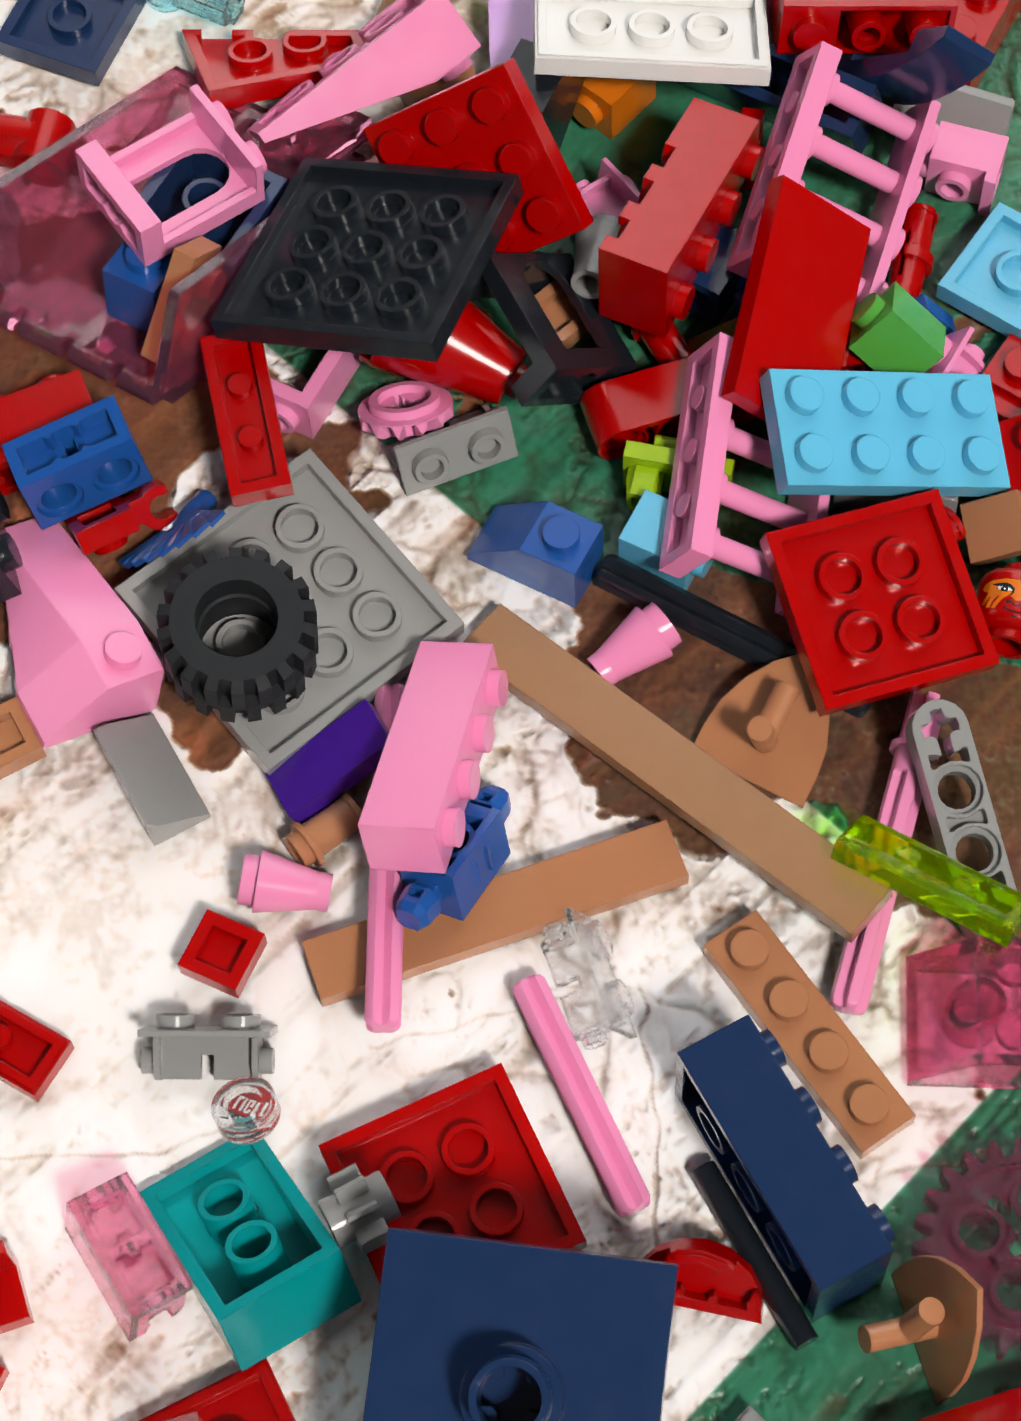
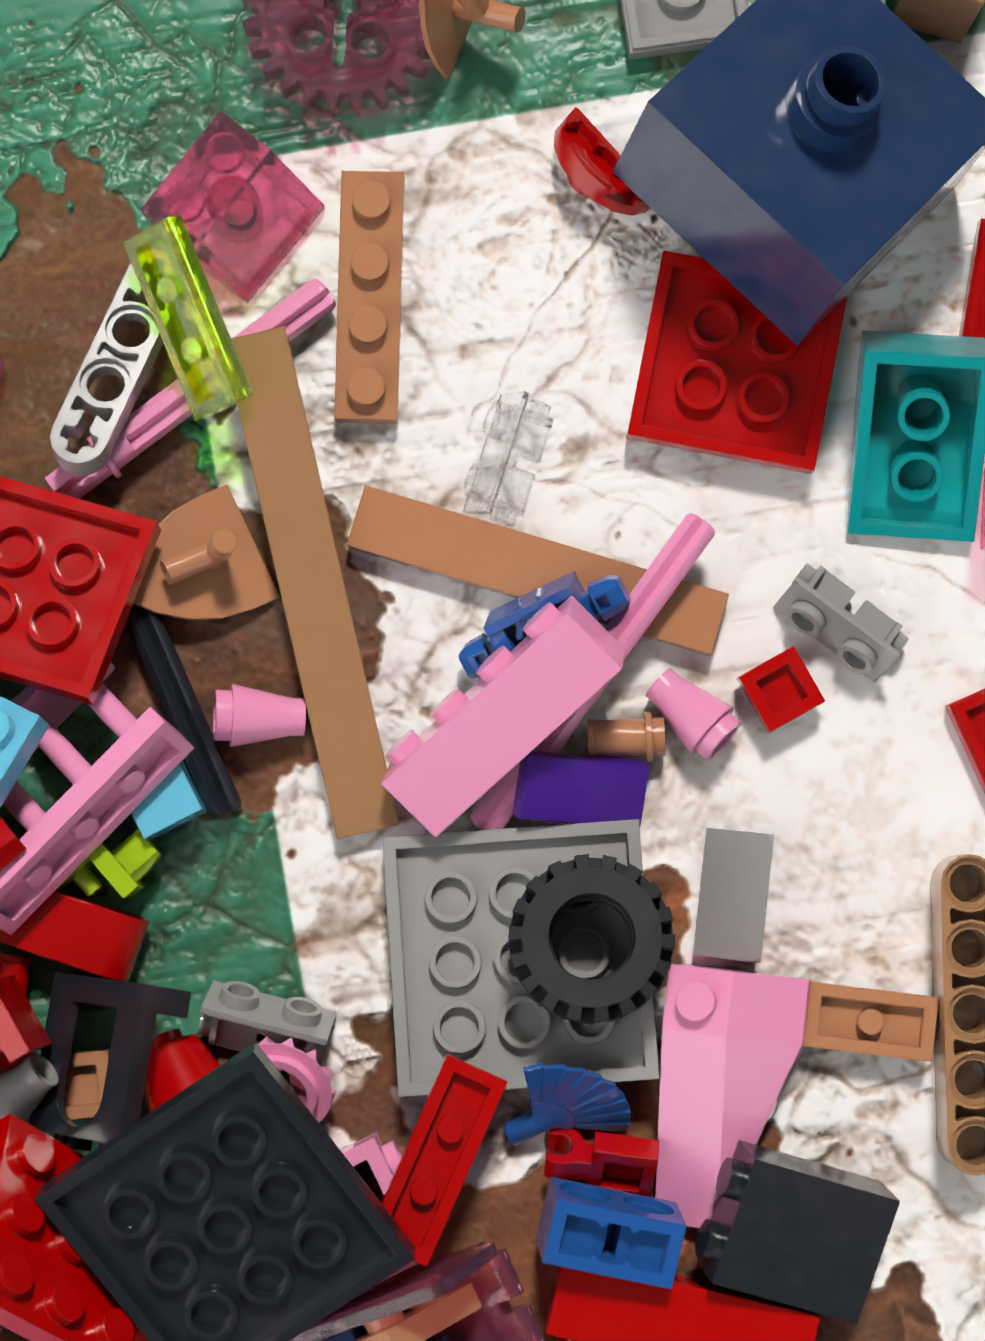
camera: 150 degrees left, 20 degrees up
clear tile [211,1076,281,1145] -> none
light grey gear [317,1163,402,1255] -> none
blue slope [467,501,604,608] -> none
bright pink axle [513,974,650,1217] -> none
dark blue brick [675,1014,895,1323] -> none
black bar [691,1160,819,1351] -> none

